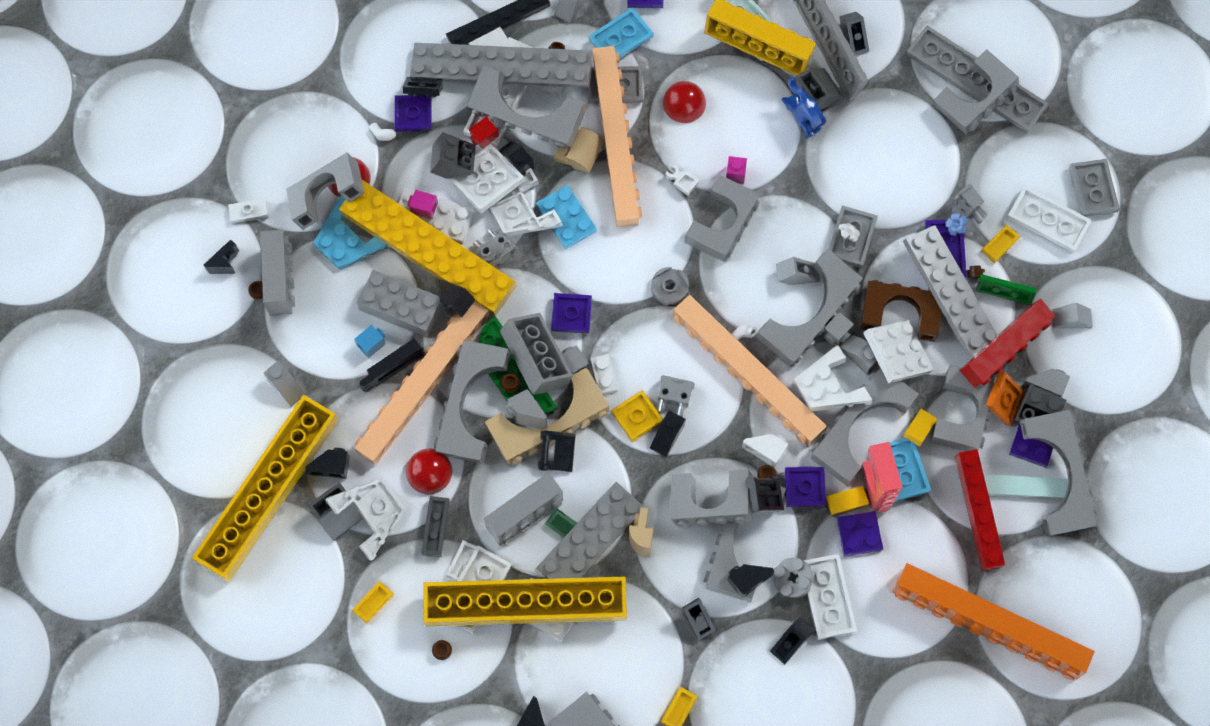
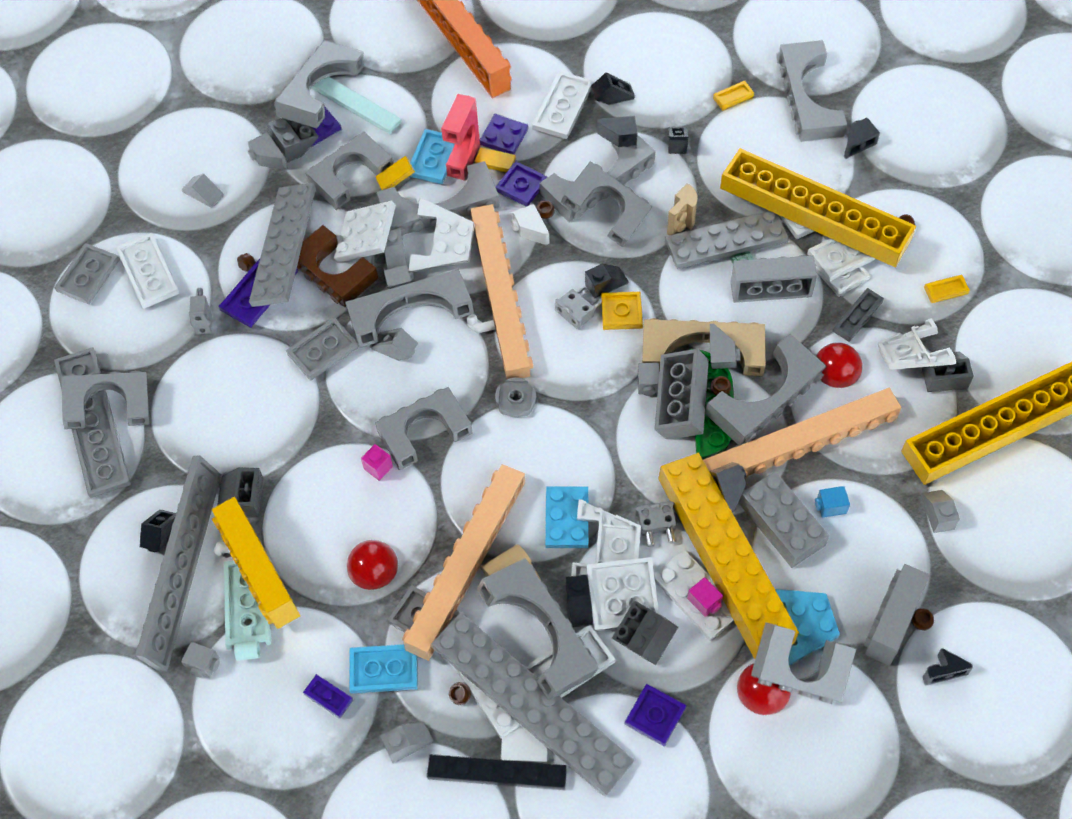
camera: 145 degrees left, 10 degrees down
white plate [228,198,269,224] -> none
black slope [305,447,350,479] -> none
black hinge [360,338,424,392] -> none
white arm [369,123,396,141] -> none
black plate [403,77,444,98] -> none
red brick [469,116,499,149] -> none
light grey plate [477,243,497,262] -> none
black plate [538,430,576,472] -> none
dark purple plate [551,293,592,333] -> none
white plate [590,354,618,395] -> none
white plate [665,164,700,196] -> none
black plate [745,476,784,512] -> none
light grey plate [774,558,814,598] -> none
blue animal [781,77,827,139] -> none
white plant [838,223,860,242] -> none
medium blue plant [945,213,968,236] -> none
red brick [955,449,1005,571] -> none
red brick [959,299,1055,388] -> none
green tile [975,274,1037,305] -> none
yellow tile [981,224,1021,264] -> none
orange plate [986,372,1025,426] -> none

